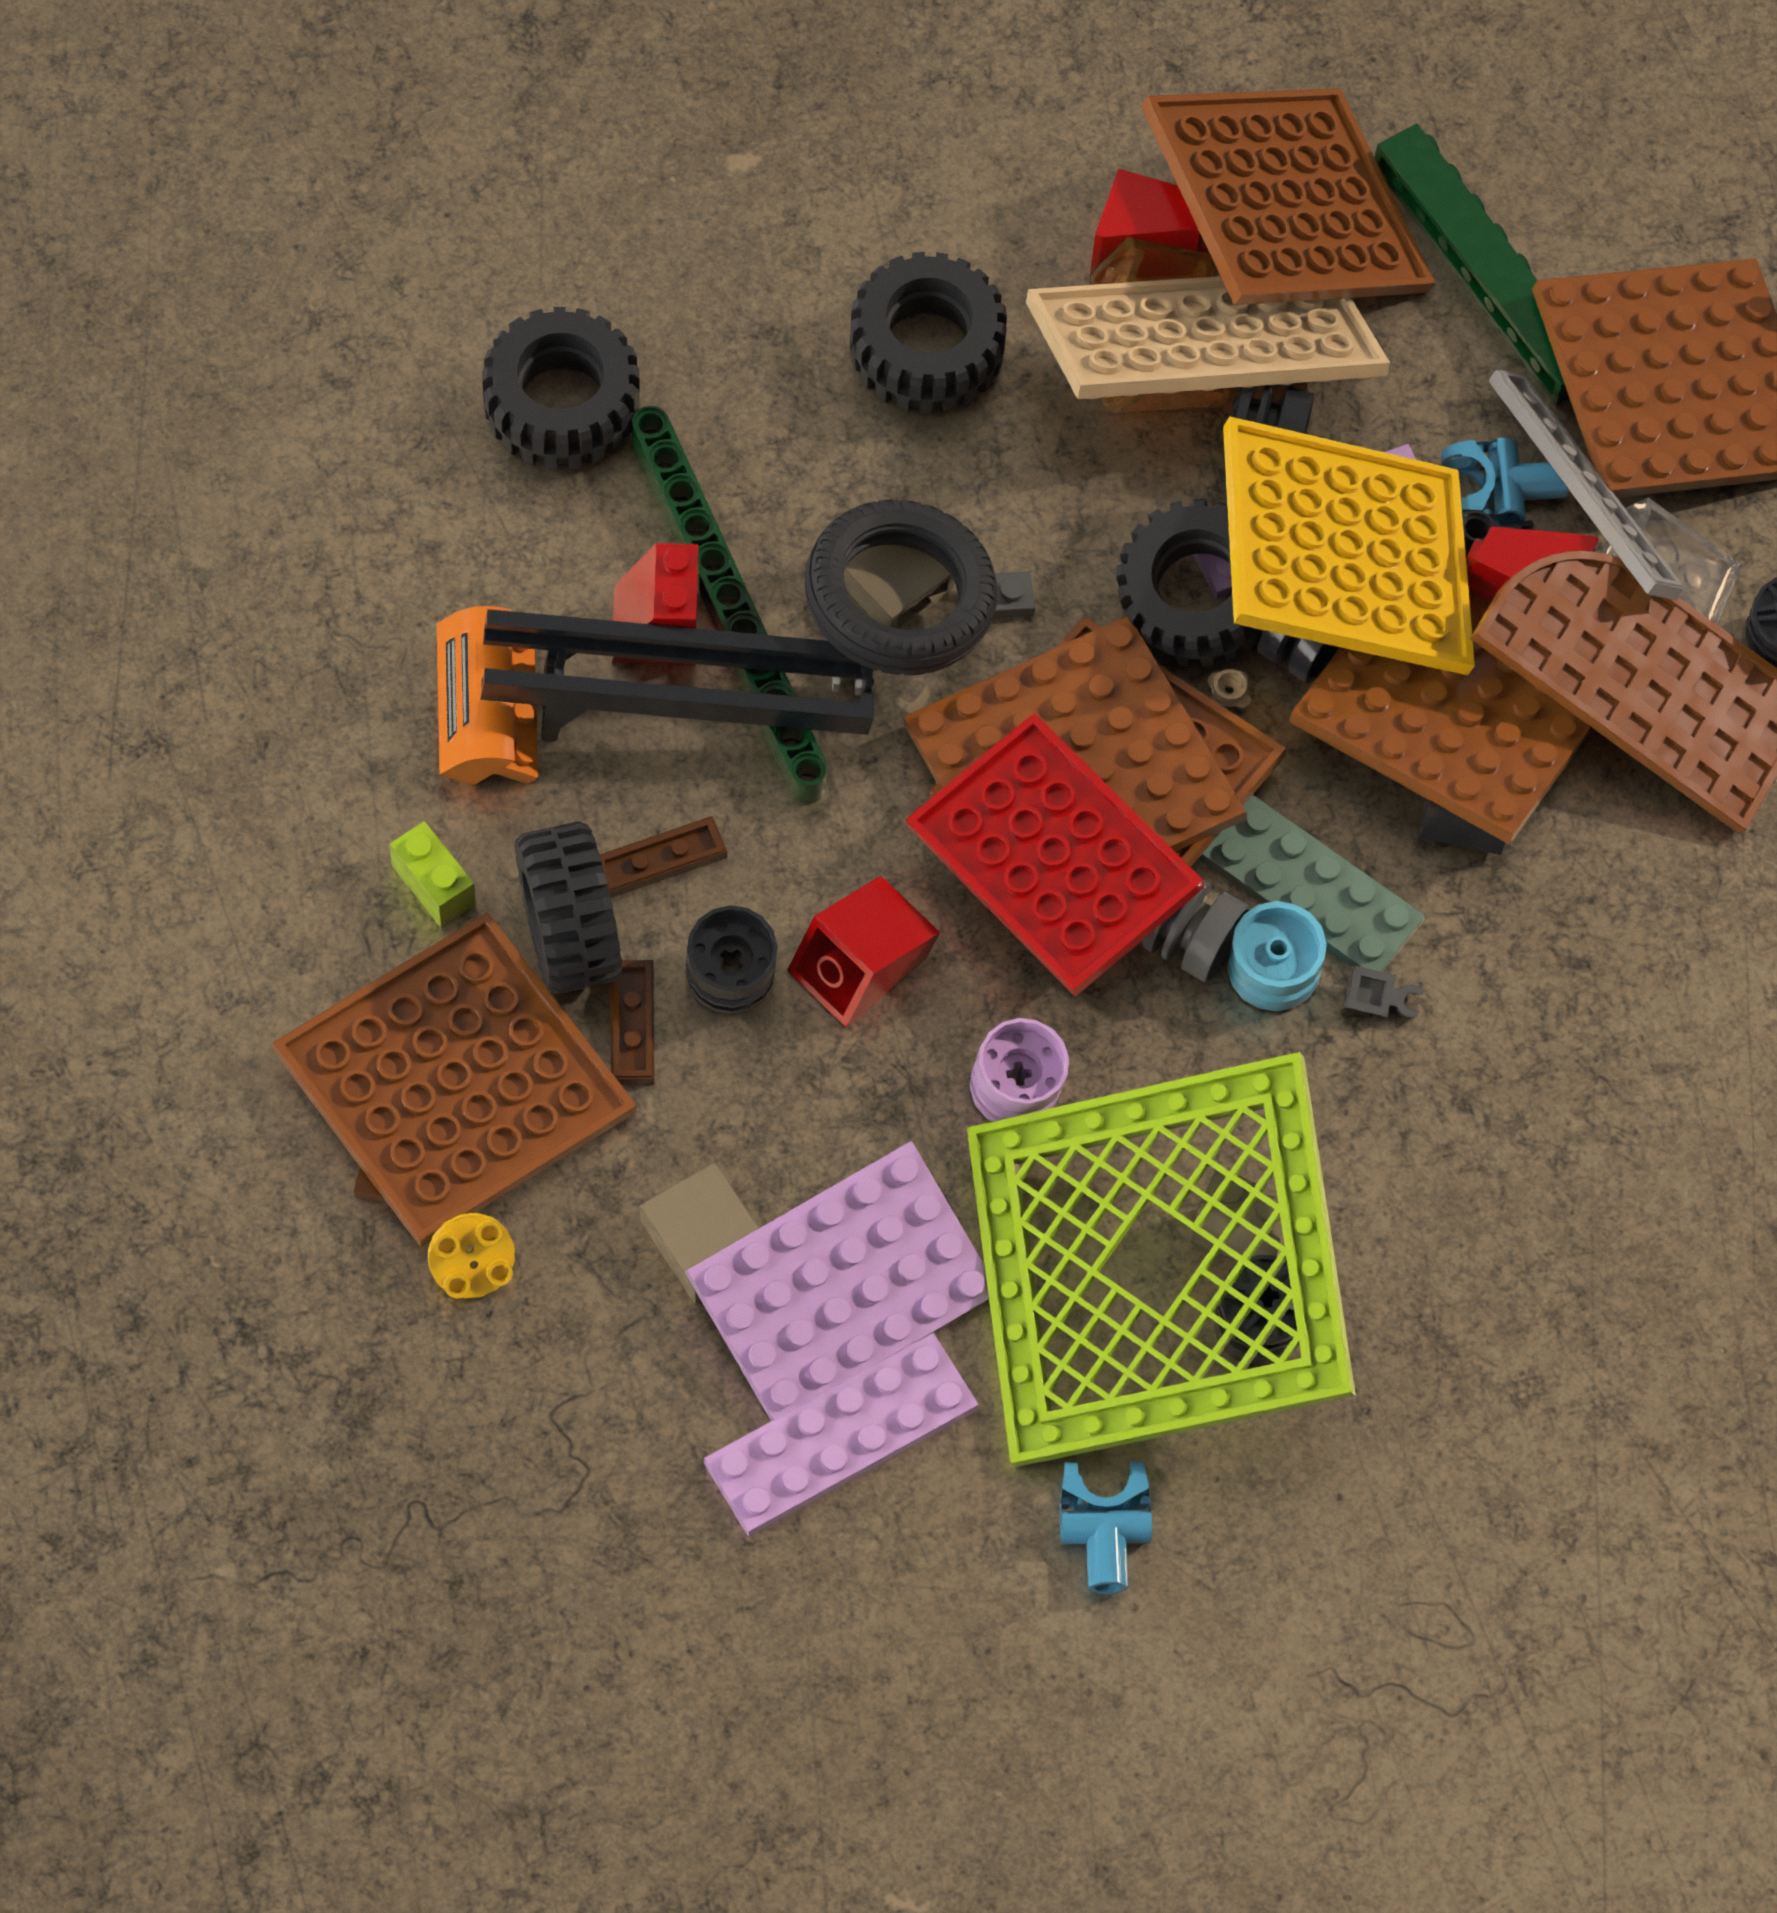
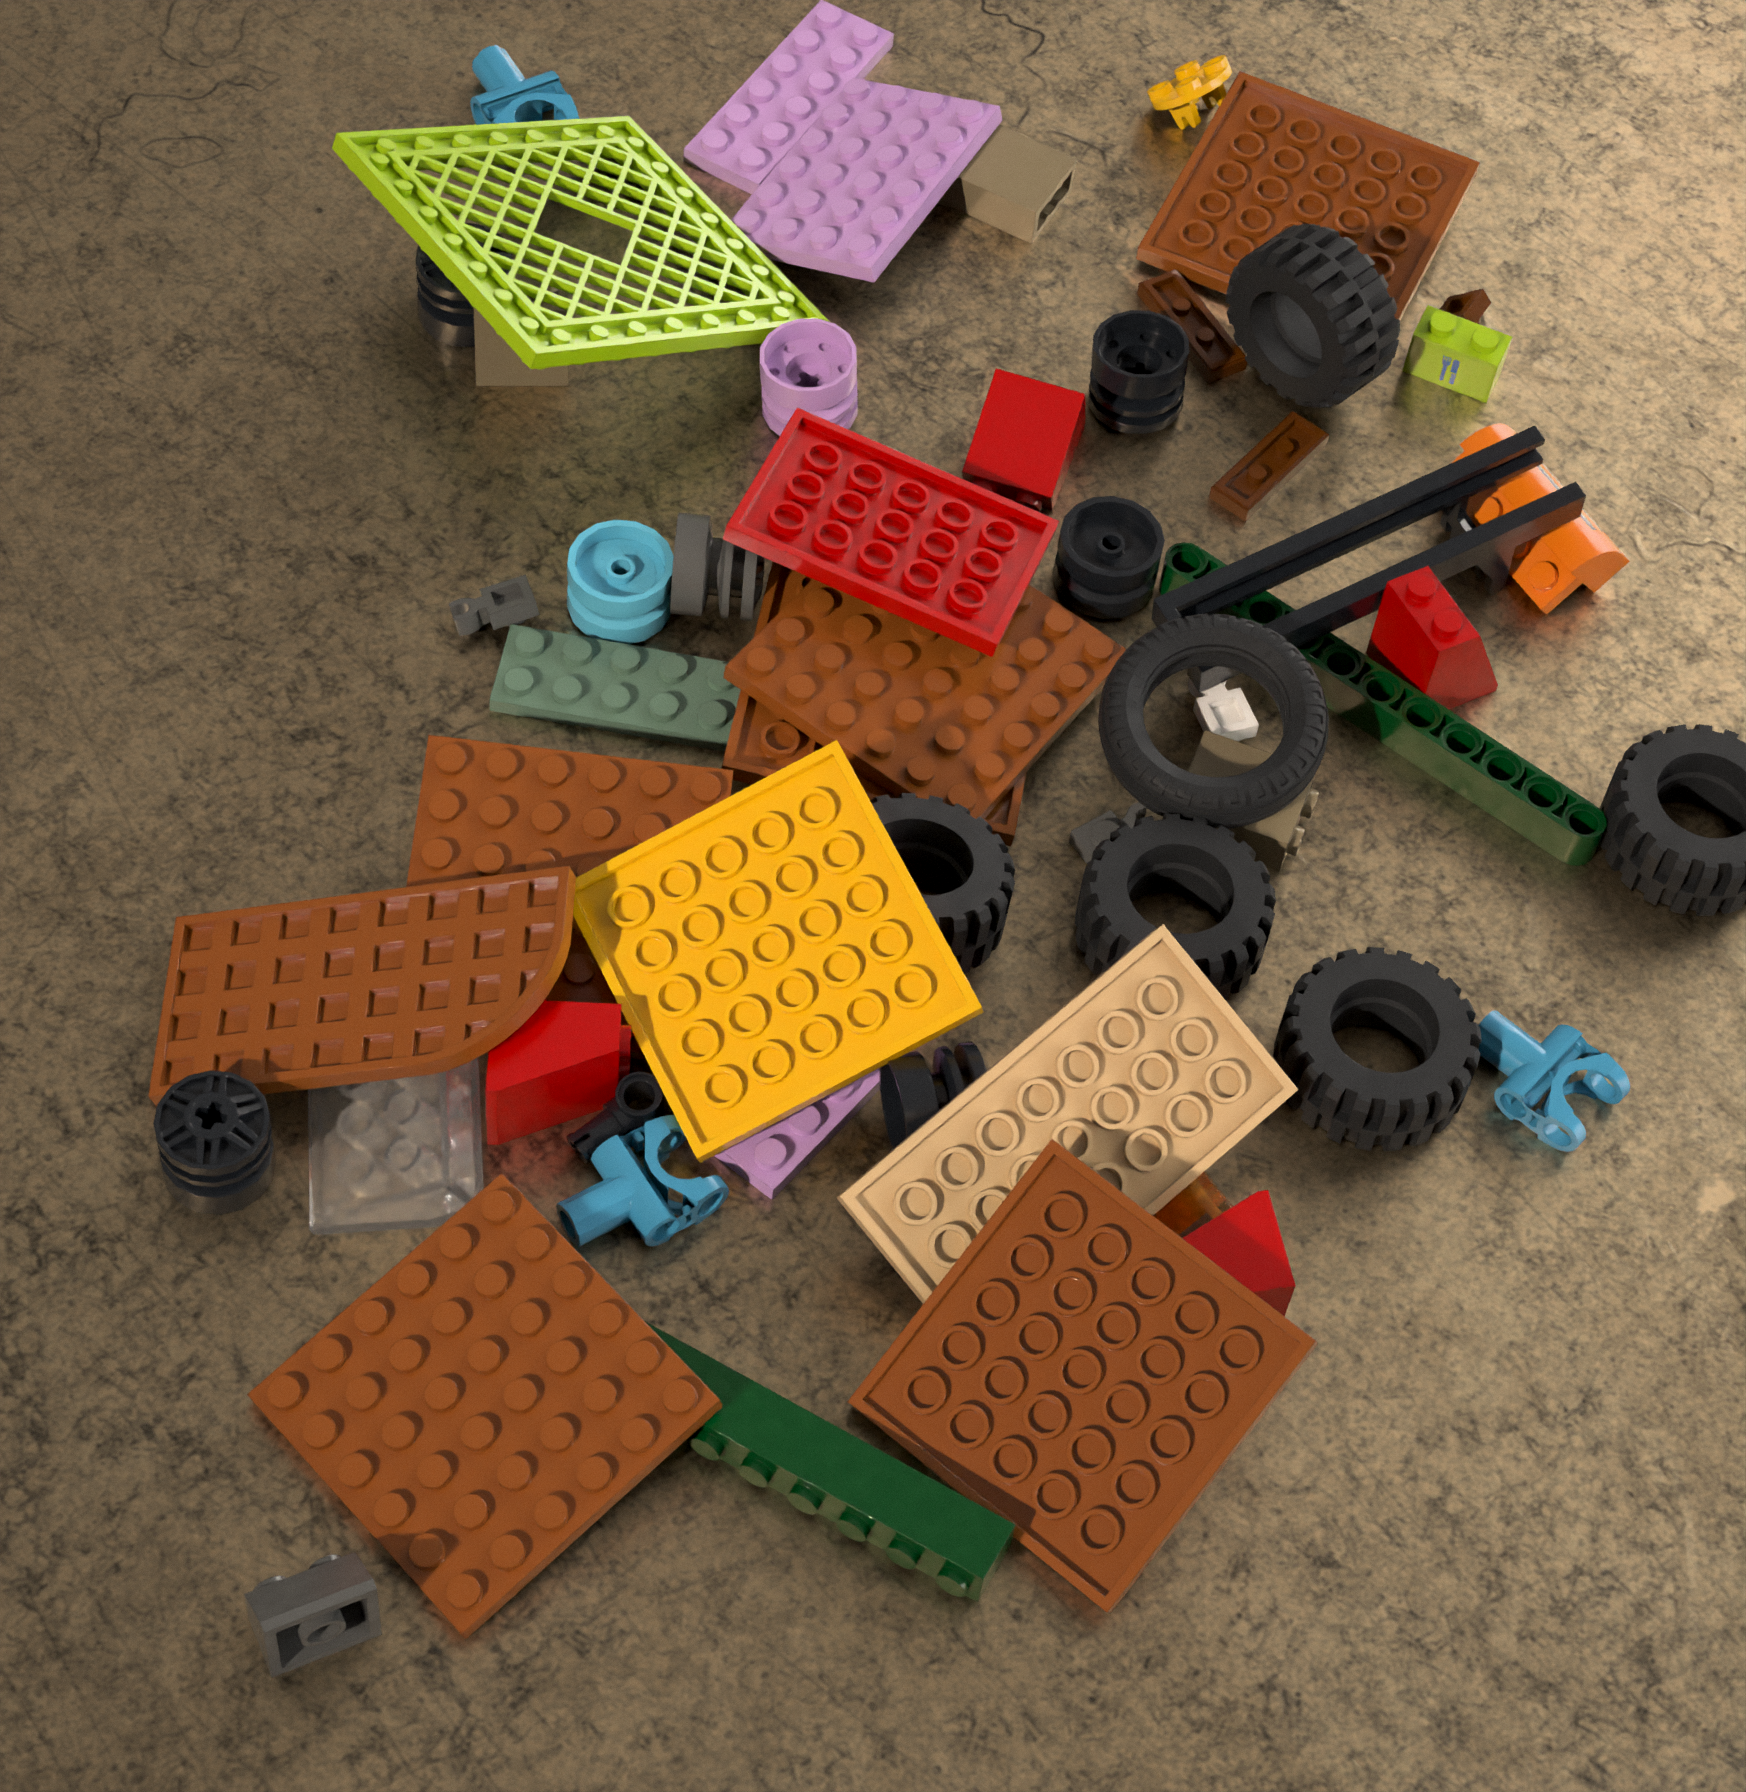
camera: 150 degrees right, 10 degrees down
light grey tile [1488,370,1684,600] -> none
none -> black wheel [1052,496,1165,619]
none -> black tyre [1074,814,1276,1001]
none -> reddish brown plate [1440,288,1491,324]
none -> dark azure connector [1478,1010,1630,1152]

